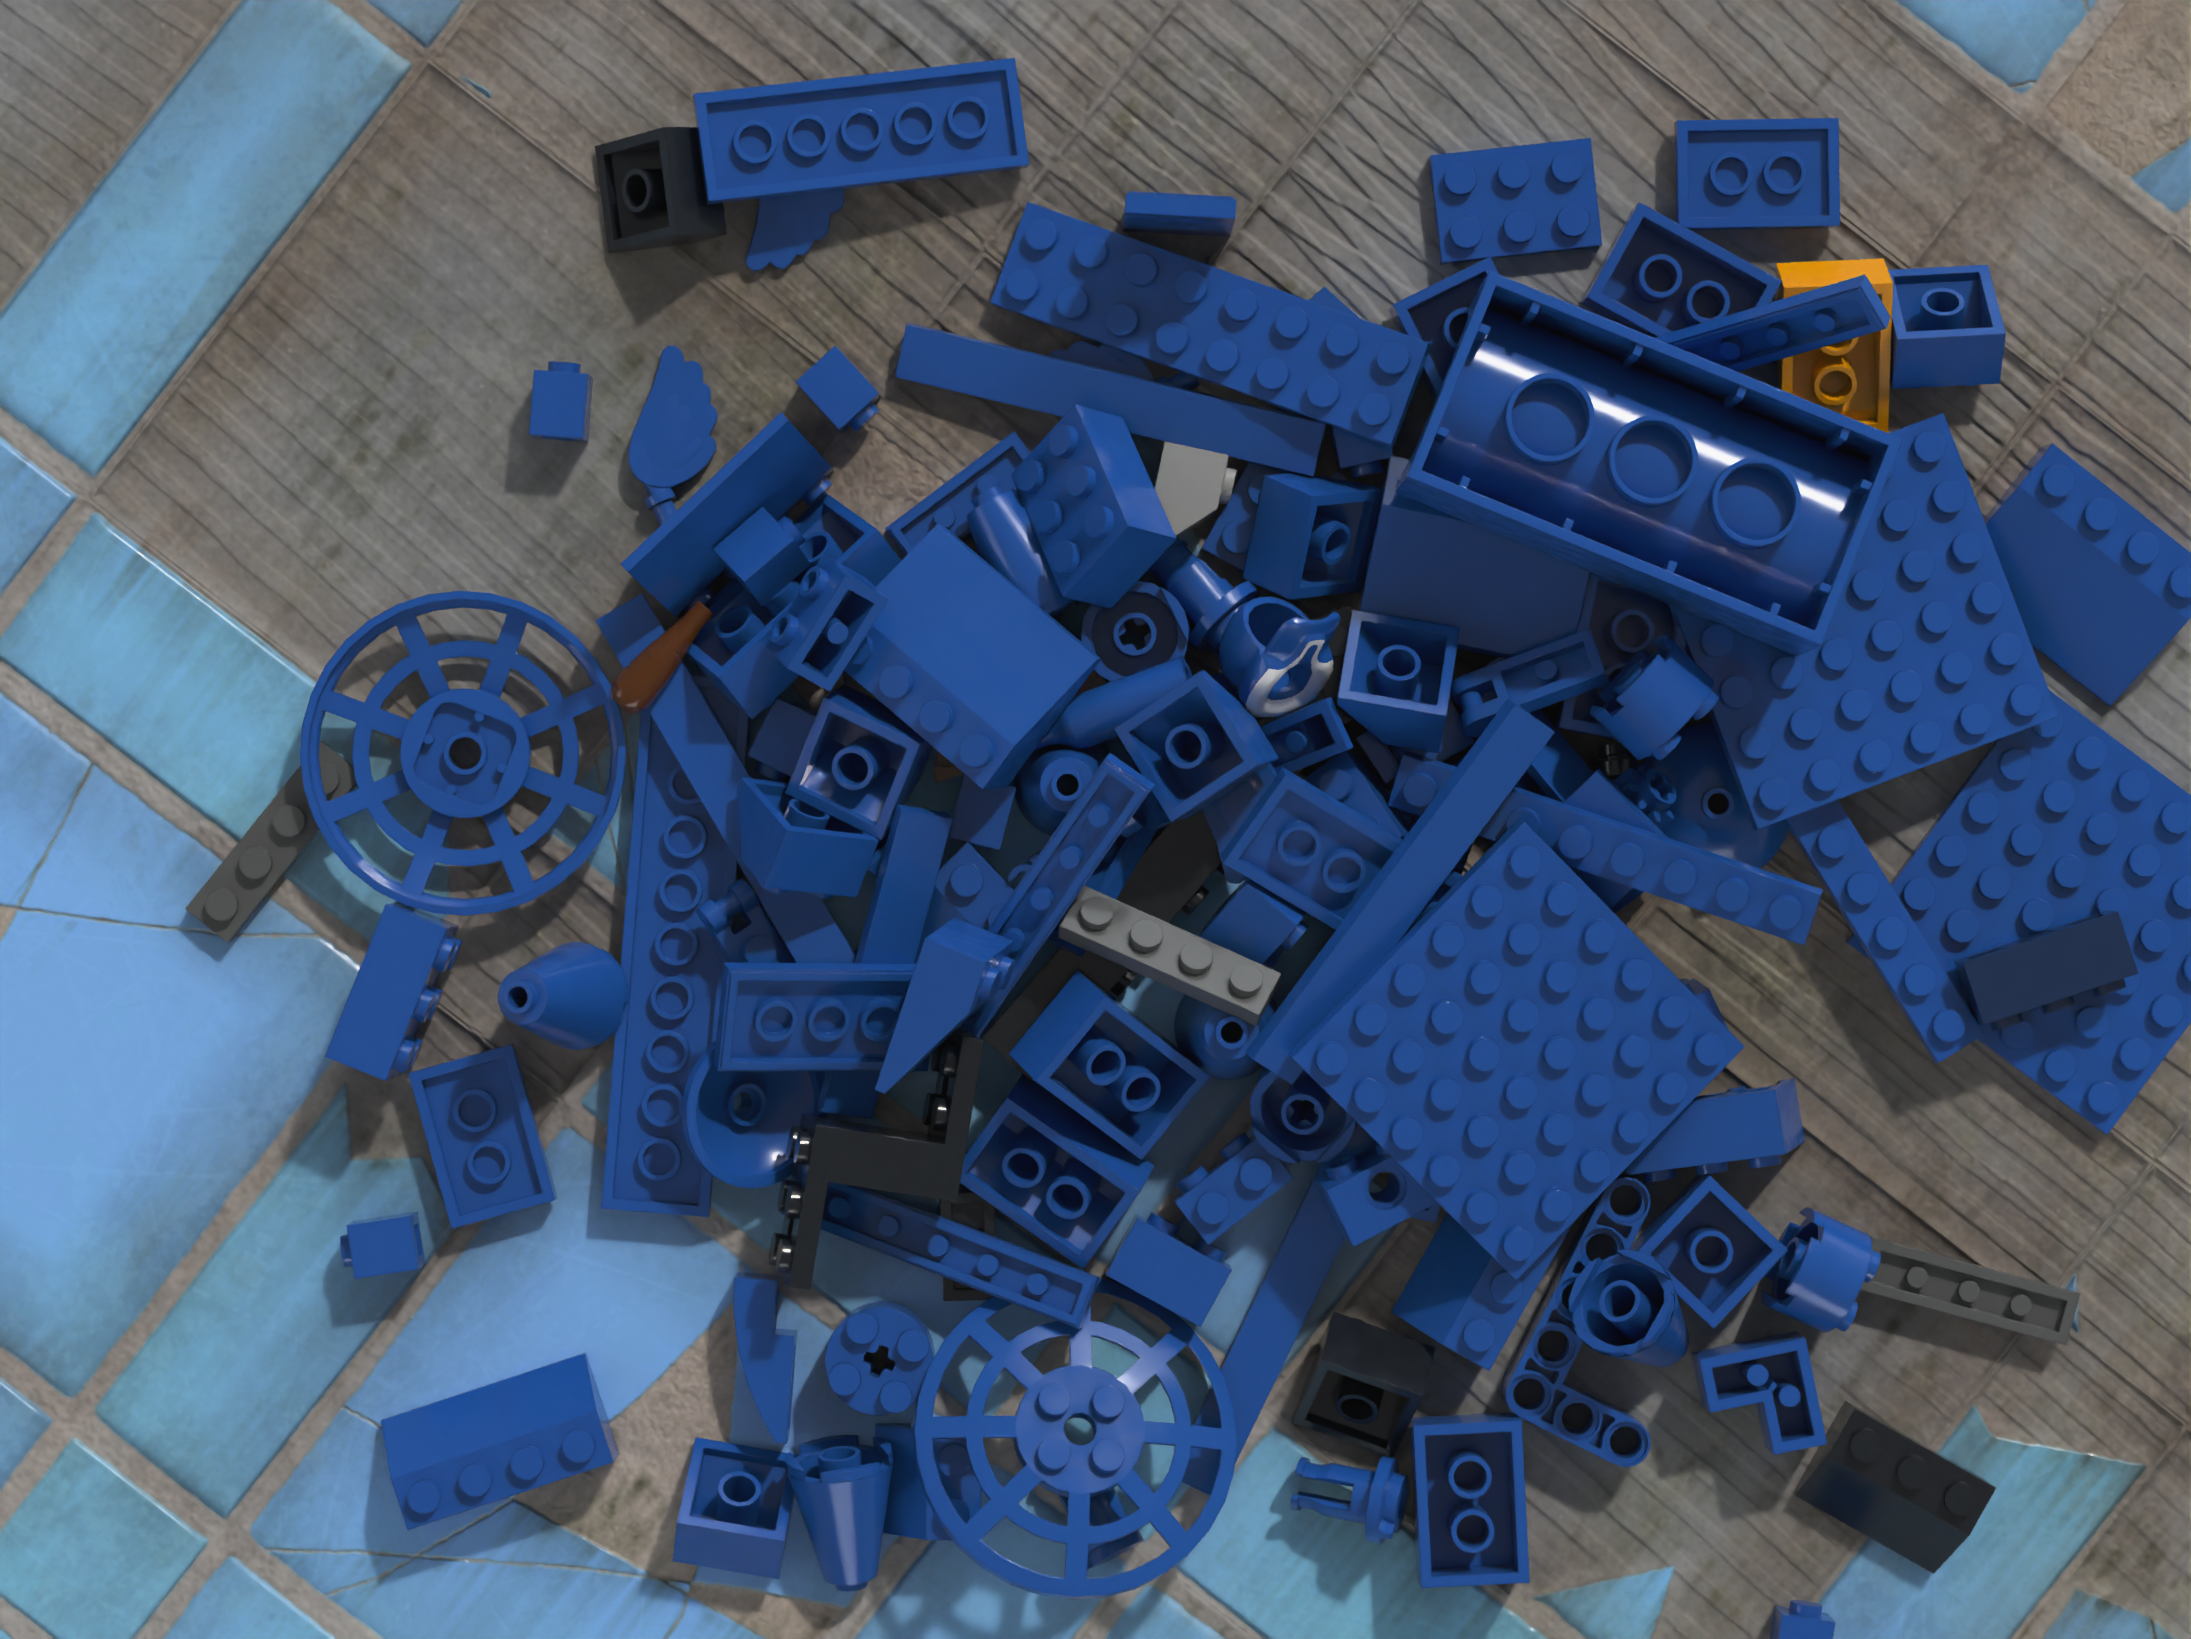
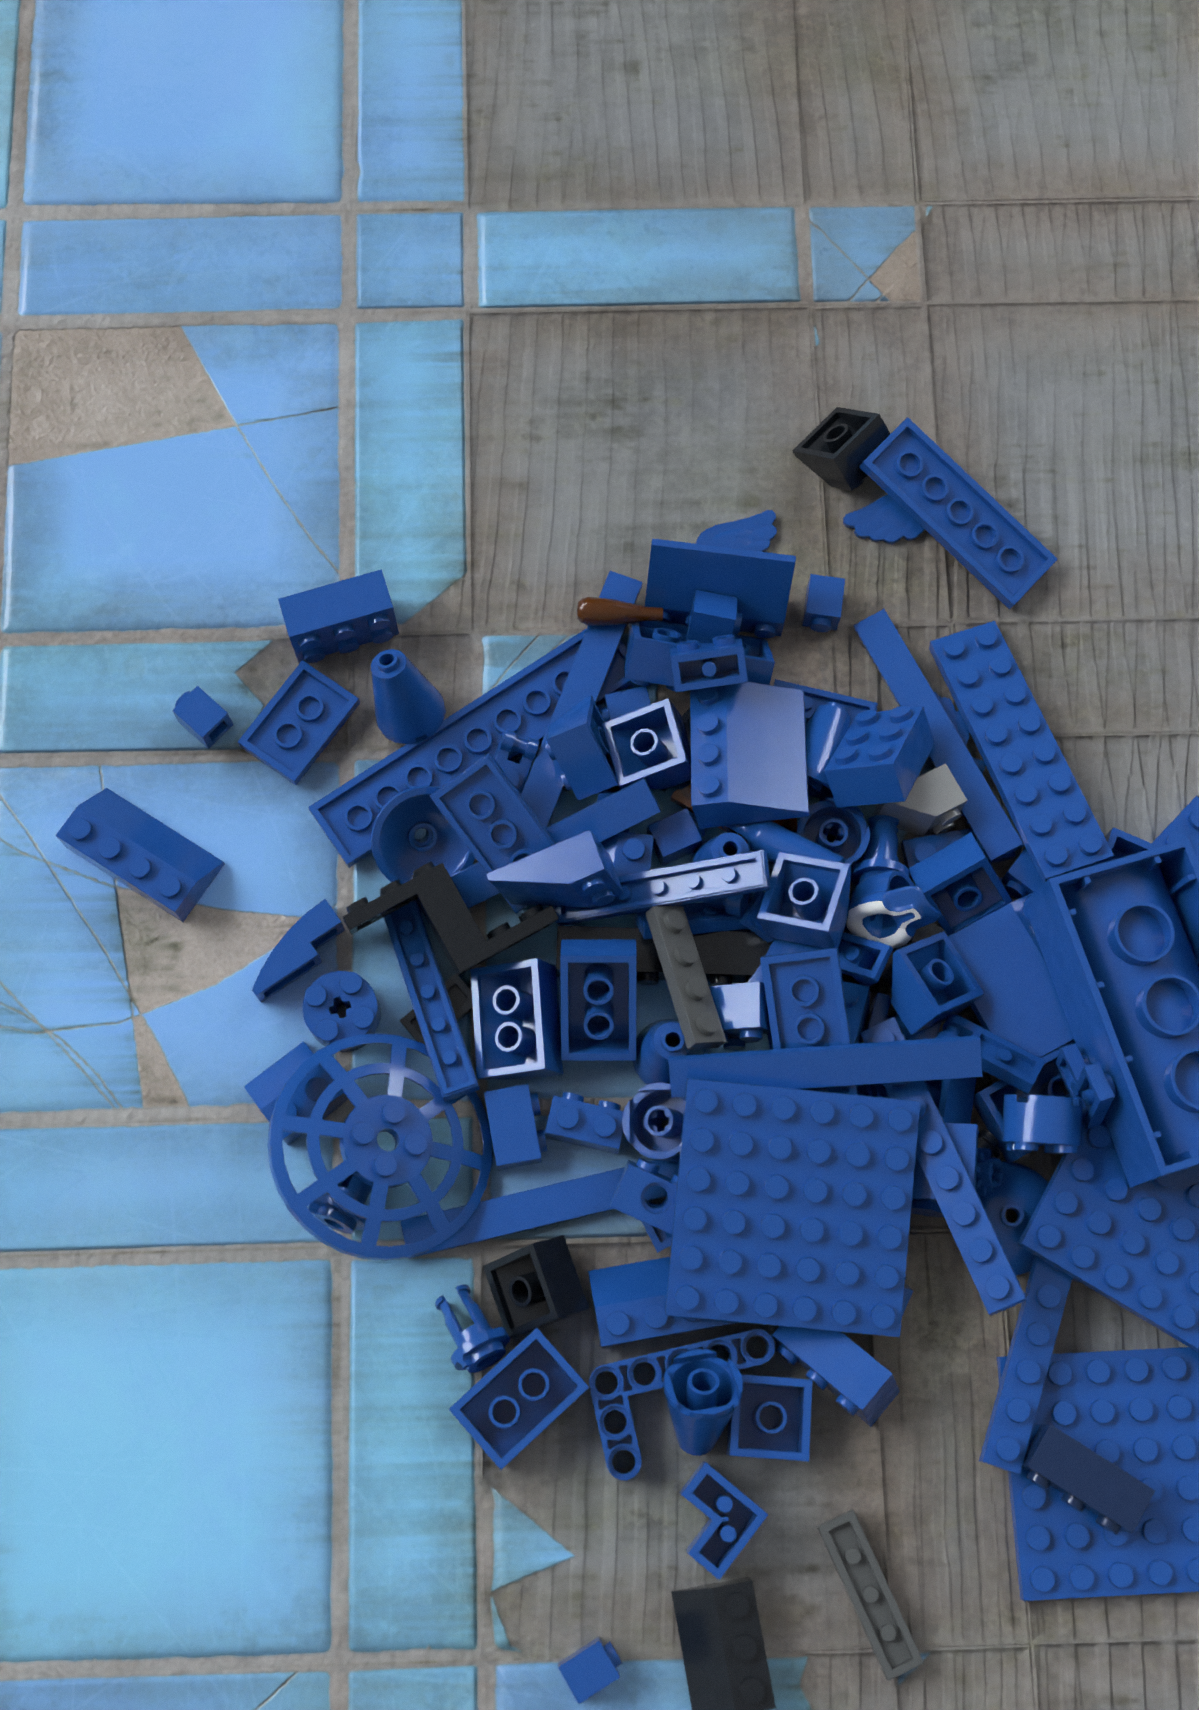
camera: 45 degrees right, 15 degrees down
dark grey plate [185,741,357,942] -> none
blue dish [300,591,627,916] -> none
blue brick [529,361,593,442] -> none
blue slope [673,1437,799,1579] -> none
blue cone [786,1435,894,1592] -> none
blue tile [1123,191,1236,237] -> none
blue brick [1762,1207,1881,1333] -> none
none -> blue plate [1055,1043,1116,1130]

